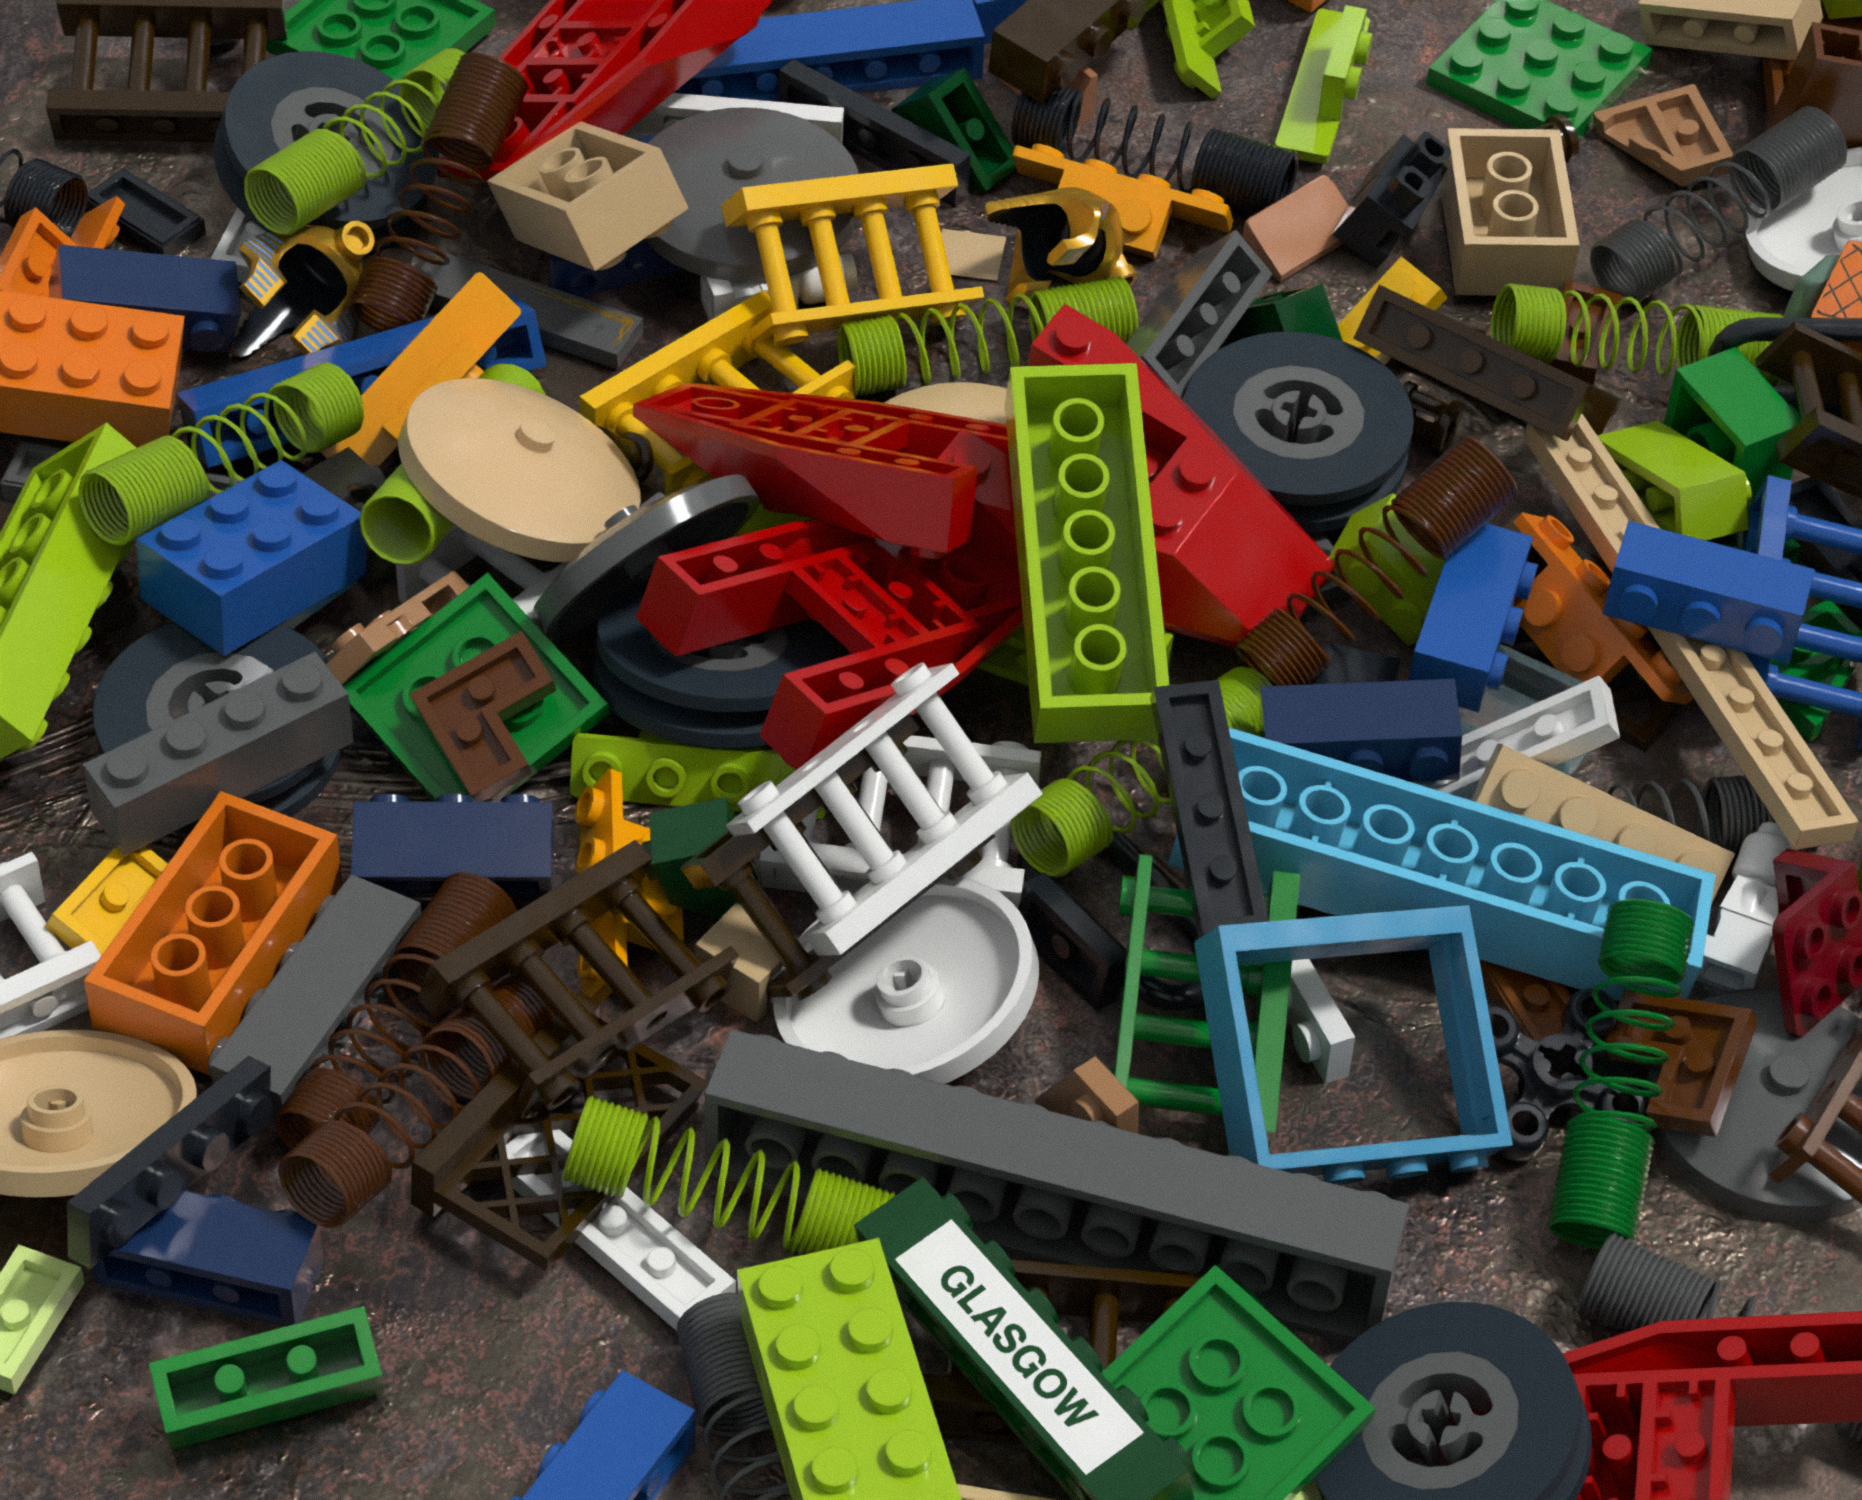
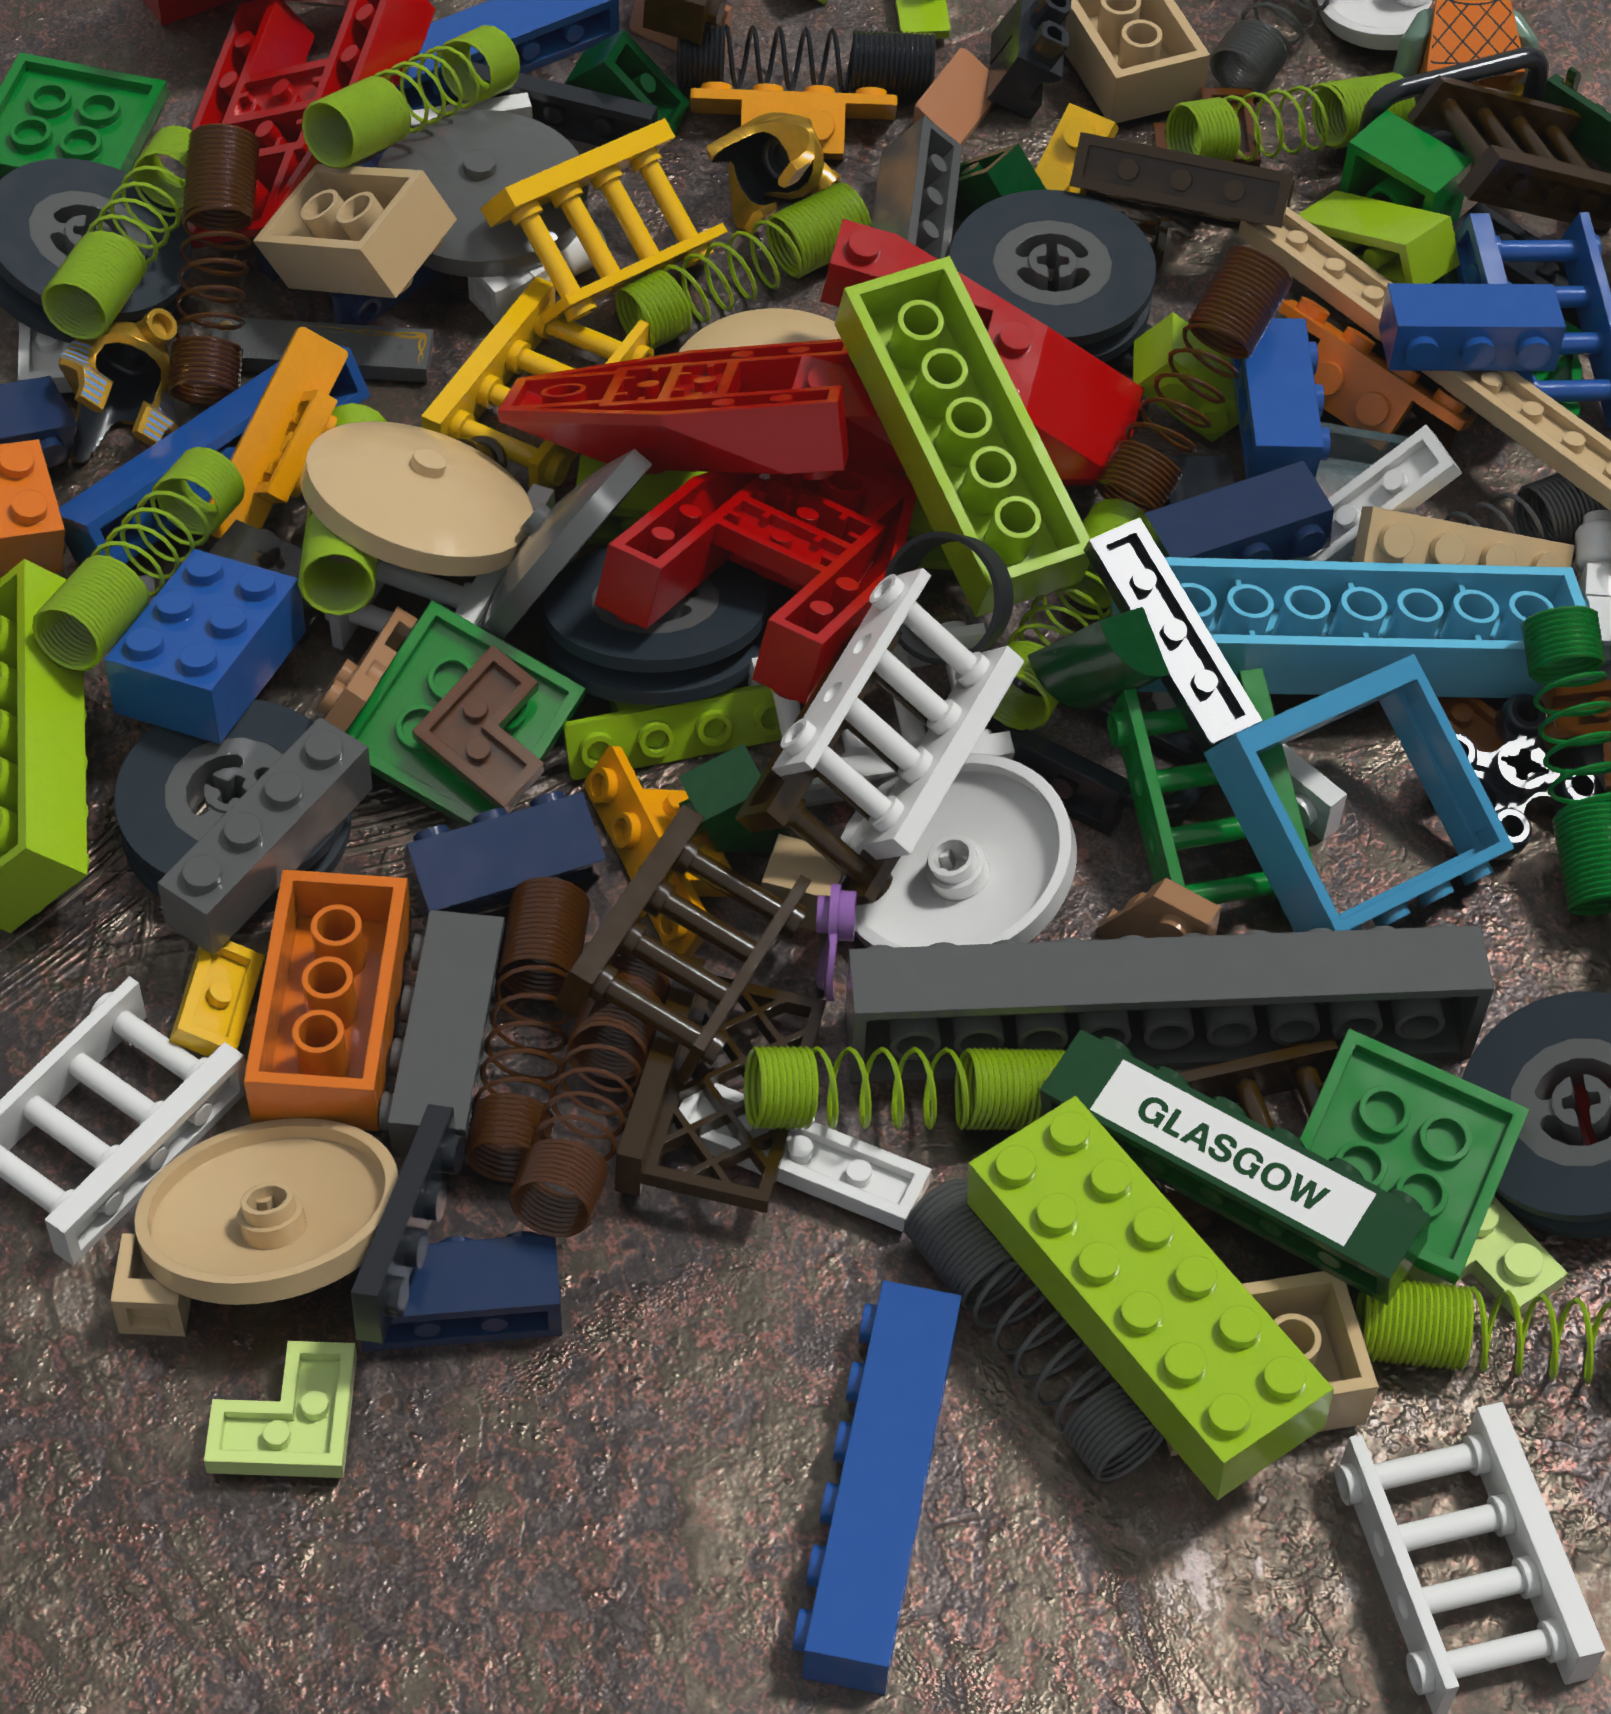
camera: 20 degrees left, 5 degrees up
green brick [149,1306,384,1450] -> none
tan sticker [941,229,1006,281] -> none
none -> lime piece [302,25,520,169]
none -> medium lavender plate [815,883,857,1001]
none -> black tyre [884,531,1014,665]
none -> dark green brick [1027,606,1170,710]

